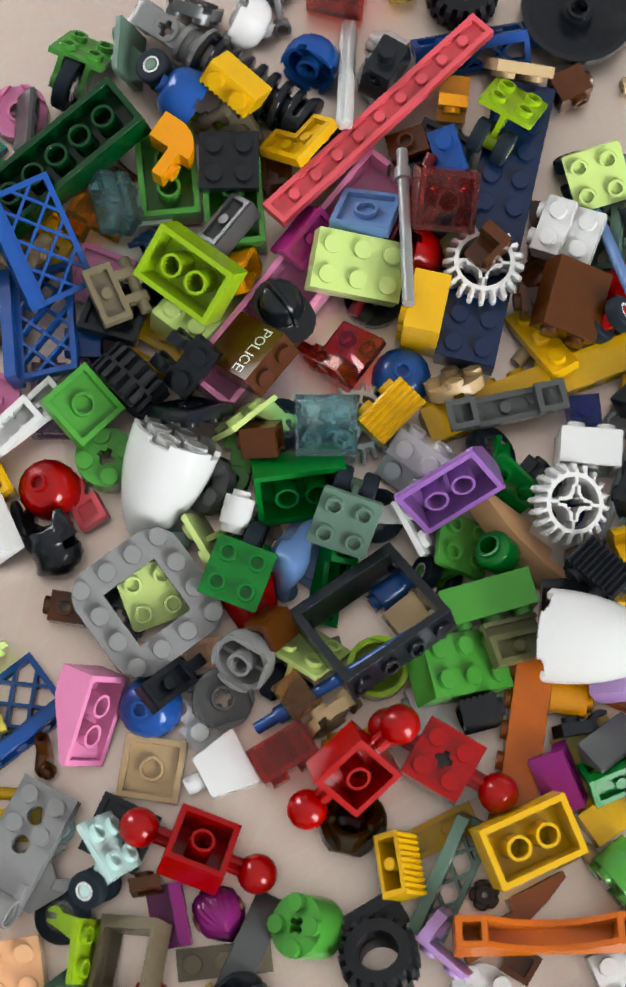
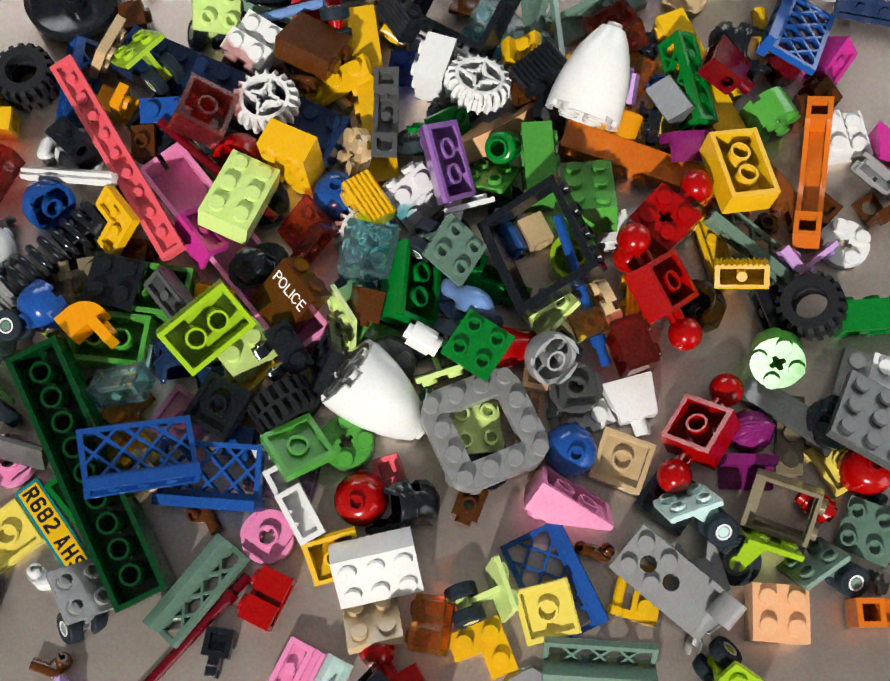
camera: 75 degrees left, 5 degrees down
dark tan plate [81,256,152,329] -> none
reddish brown plate [128,871,164,898] -> none
black hinge [134,653,207,715] -> none
yellow brick [200,50,272,118] -> none
reddish brown panel [244,605,299,652] -> none
medium blue plate [329,187,399,239] -> none
light grey bar [394,147,415,307] -> none
black brick [455,691,506,735] -> none
reddish brown panel [464,219,512,274] -> none
olive plate [478,612,539,670] -> none

